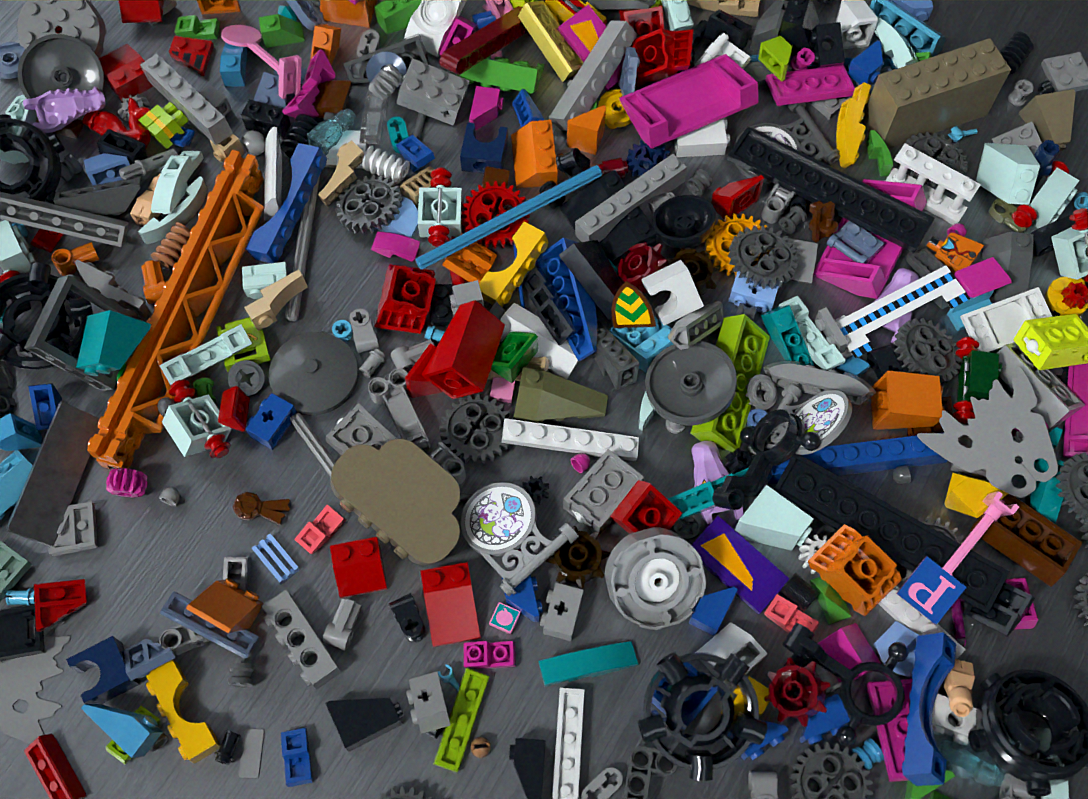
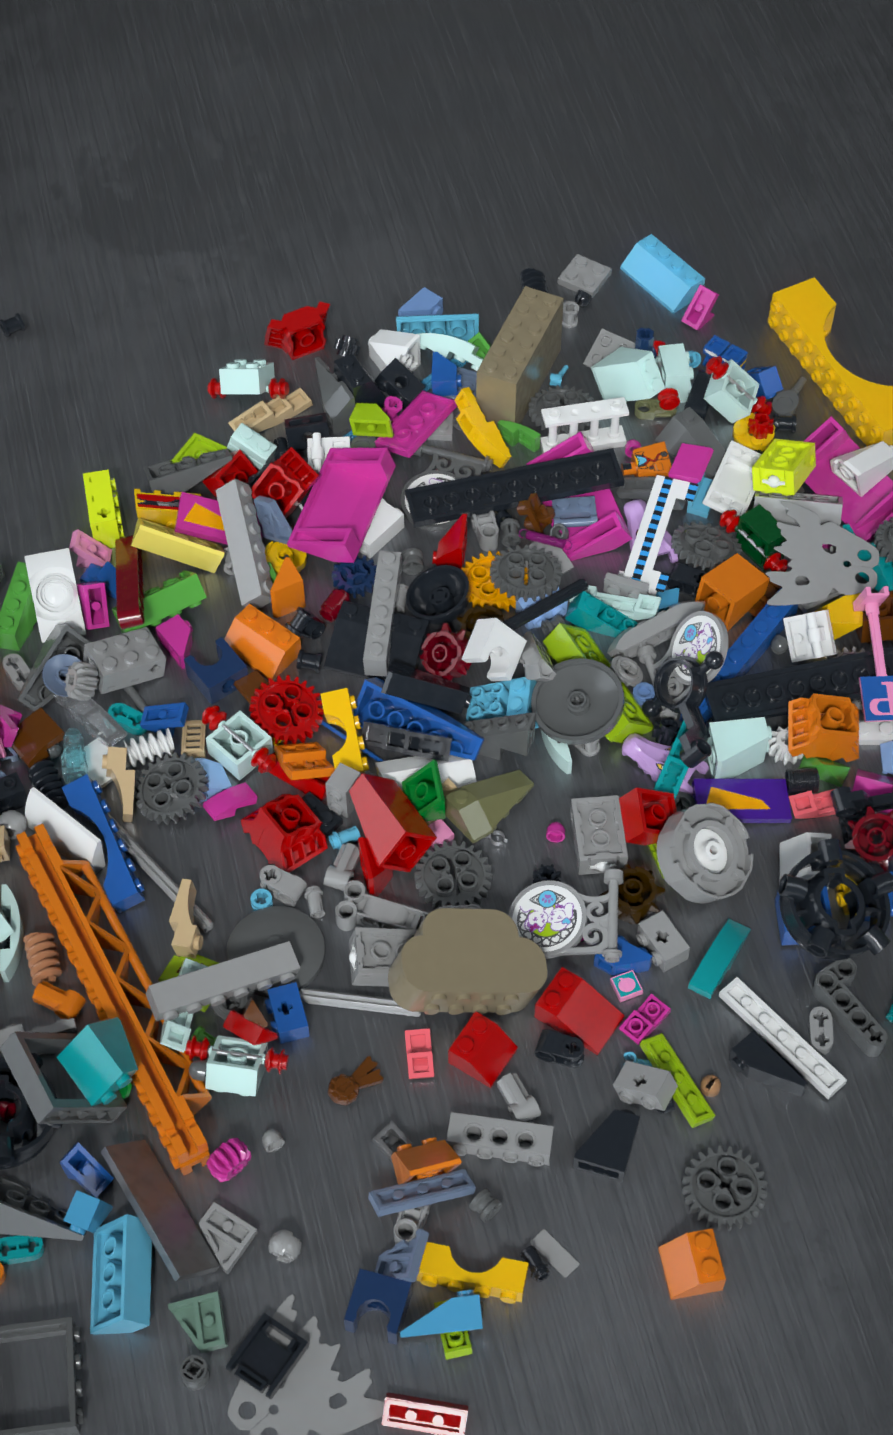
camera: 45 degrees left, 10 degrees down
medium azure pin [6,588,35,606] -> none
red wing [34,579,87,632] -> none
light aqua brick [242,262,289,299] -> none
light blue tile [252,533,300,585] -> none
blue slope [281,728,313,787] -> none
dark pink slope [282,85,320,118] -> none
dark azure axle [415,165,602,270] -> none
white plate [501,418,639,461] -> none
blue slope [512,89,544,128] -> none
shield [611,280,656,328] -> none
blue slope [689,587,738,636] -> none
dark tan slope [1019,89,1076,152] -> none
none -> light grey brick [146,941,300,1022]
none -> reddish brown slope [242,996,268,1028]
none -> light grey piece [268,1229,302,1263]
none -> black axle [503,579,589,631]
none -> magenta piece [519,529,572,550]
none -> dark grey hinge [550,524,569,540]
none -> white plate [783,610,837,663]

